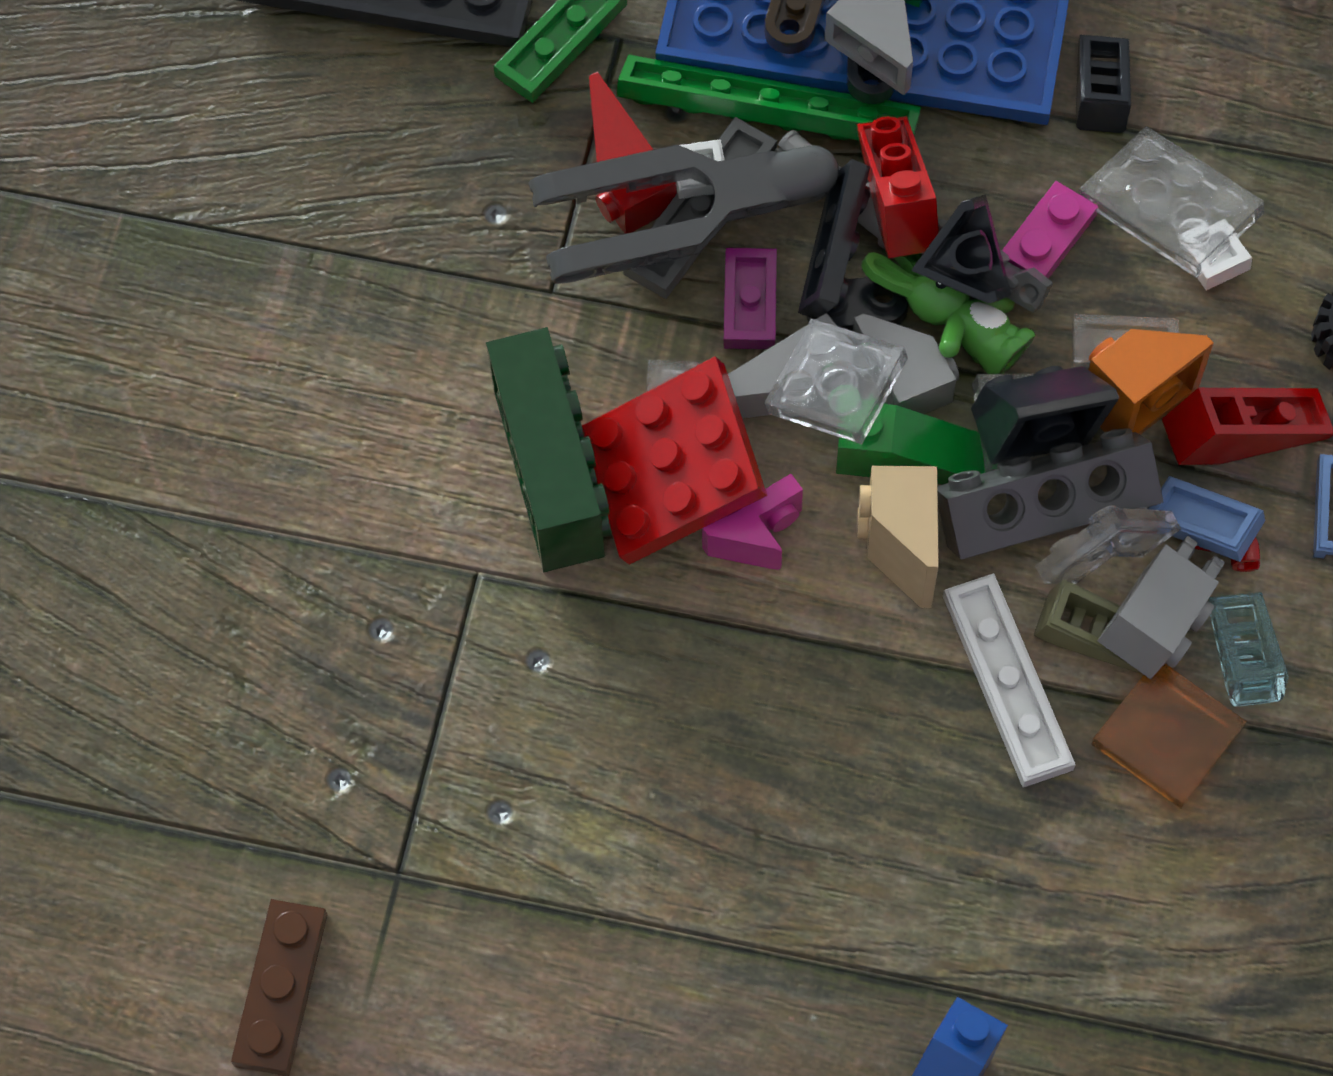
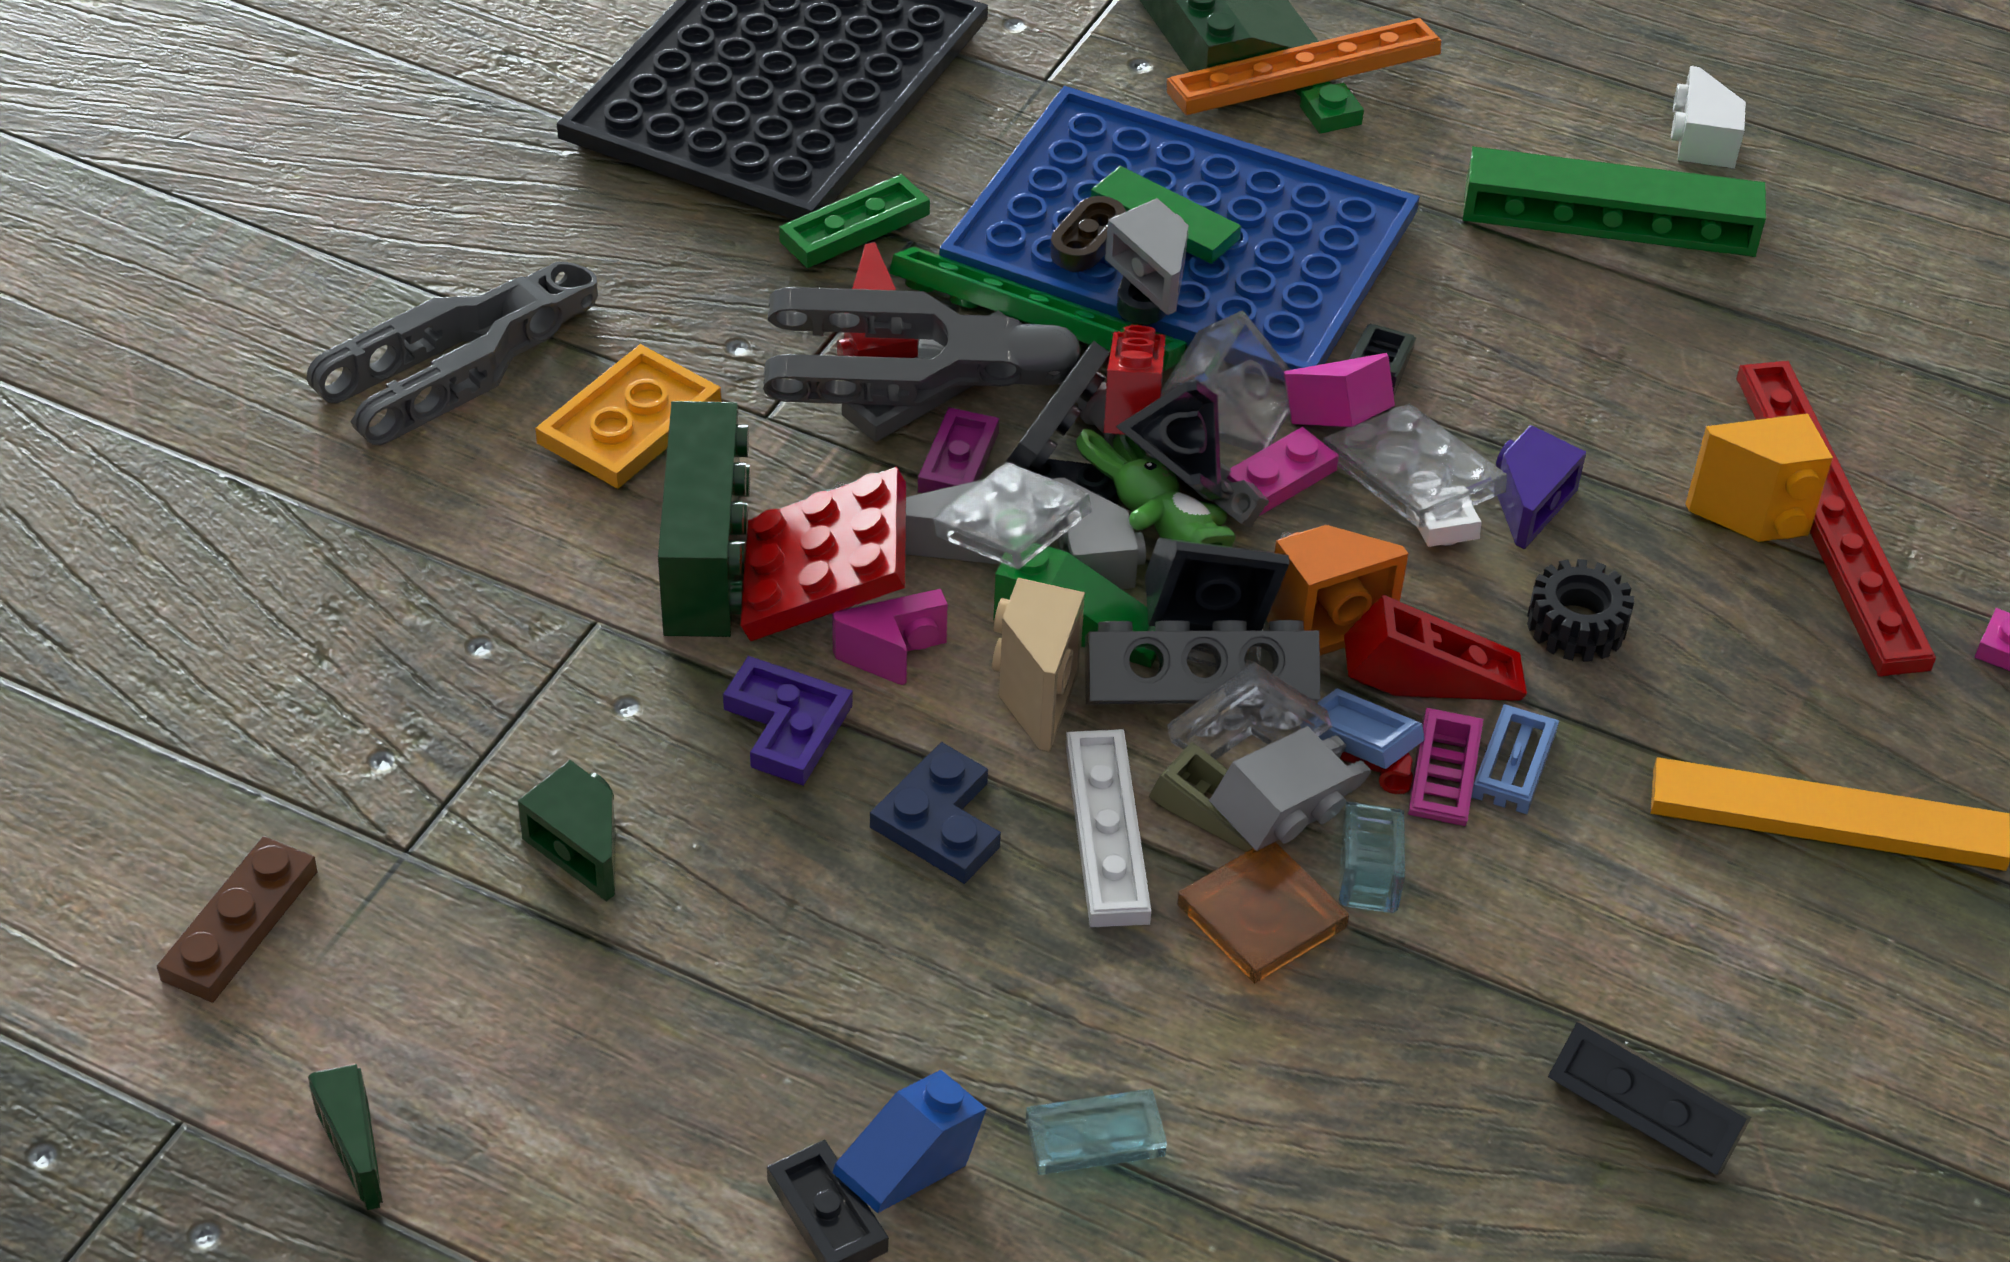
camera: 10 degrees right, 20 degrees down
none -> dark grey piece [307,262,598,445]
none -> dark green slope [517,760,616,902]
none -> light orange plate [535,344,721,489]
none -> dark purple plate [723,656,853,786]
none -> dark blue plate [870,742,1001,884]
none -> clear light blue plate [1026,1089,1167,1175]
none -> clear slope [1161,310,1291,453]
none -> dark pink slope [1284,353,1395,427]
none -> dark pink slope [1408,708,1484,826]
none -> dark purple slope [1496,425,1586,549]

